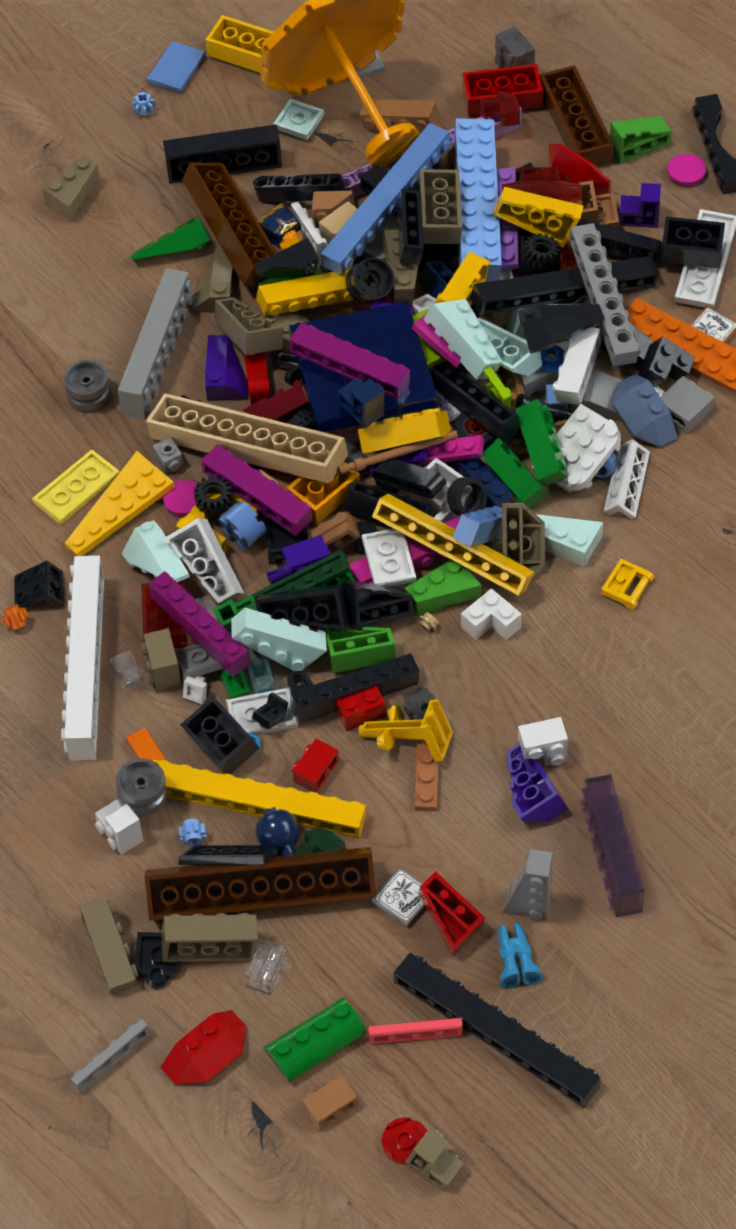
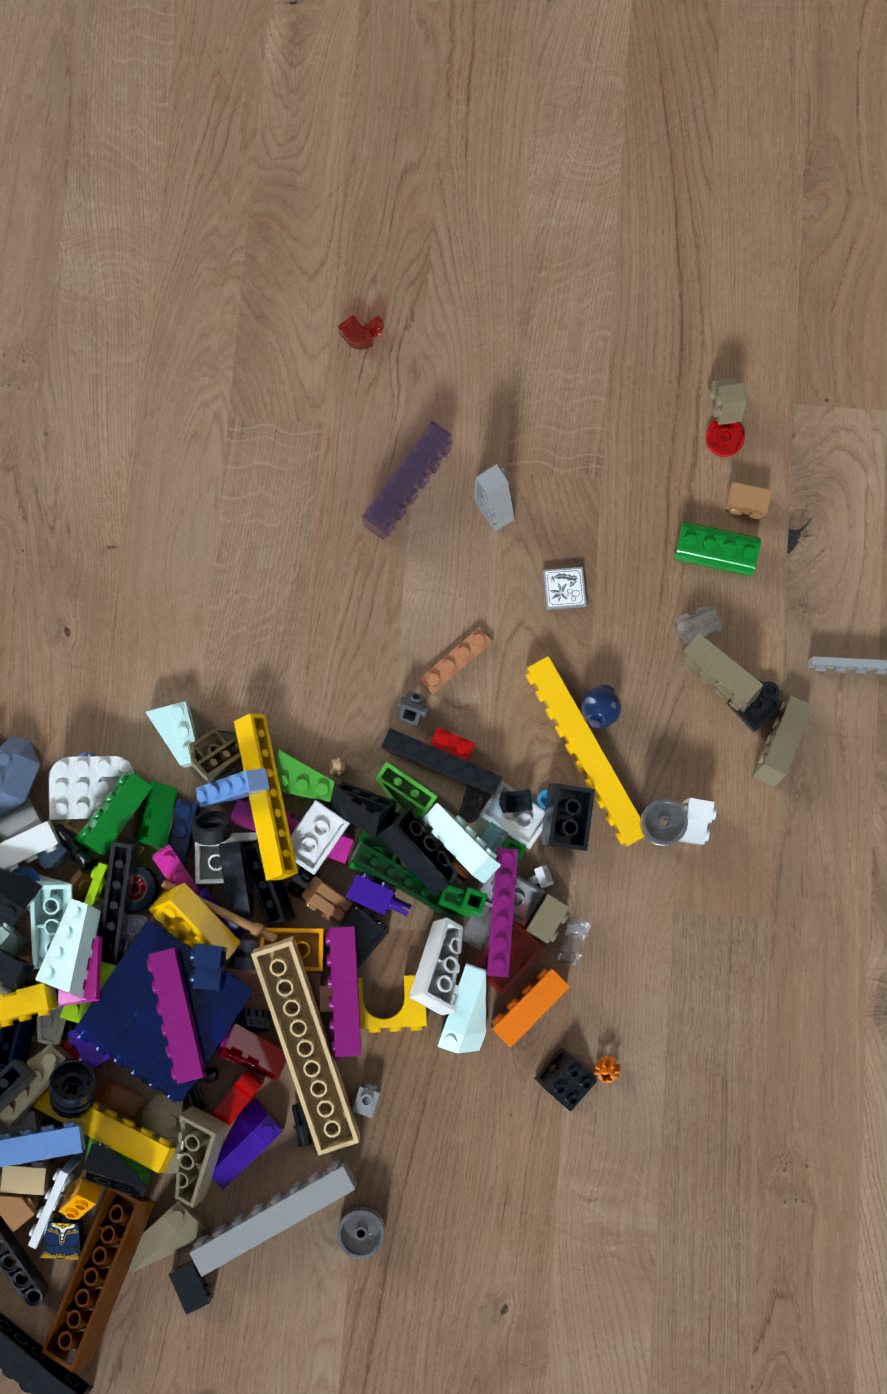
camera: 140 degrees left, 25 degrees up
light yellow tile [32,450,120,525] -> none
white brick [61,556,104,761] -> none
yellow wing [65,451,175,556] -> none
orange tile [126,727,166,761] -> none
green wedge [130,216,210,260] -> none
reddish brown brick [144,847,376,921] -> none
red wedge [160,1010,247,1085] -> none
dark pink tile [163,480,197,517] -> none
black tile [178,845,279,865] -> none
light blue gear [179,819,206,846] -> none
black tyre [194,475,233,516] -> none
medium blue brick [218,501,267,551] -> none
red brick [292,738,339,793] -> none
clear green brick [294,828,346,855] -> none
yellow piece [359,699,453,762] -> none
coral tile [368,1018,463,1044] -> none
black brick [393,953,601,1109] -> none
red wedge [419,871,485,956] -> none
white brick [461,588,522,640] -> none
dark azure piece [498,923,543,989] -> none
dark purple wedge [506,743,568,821] -> none
white brick [518,717,568,766] -> none
yellow plate [601,559,654,610] -> none
white fence [604,439,650,520] -> none
none -> black brick [168,1259,214,1315]
none -> orange brick [491,968,570,1048]

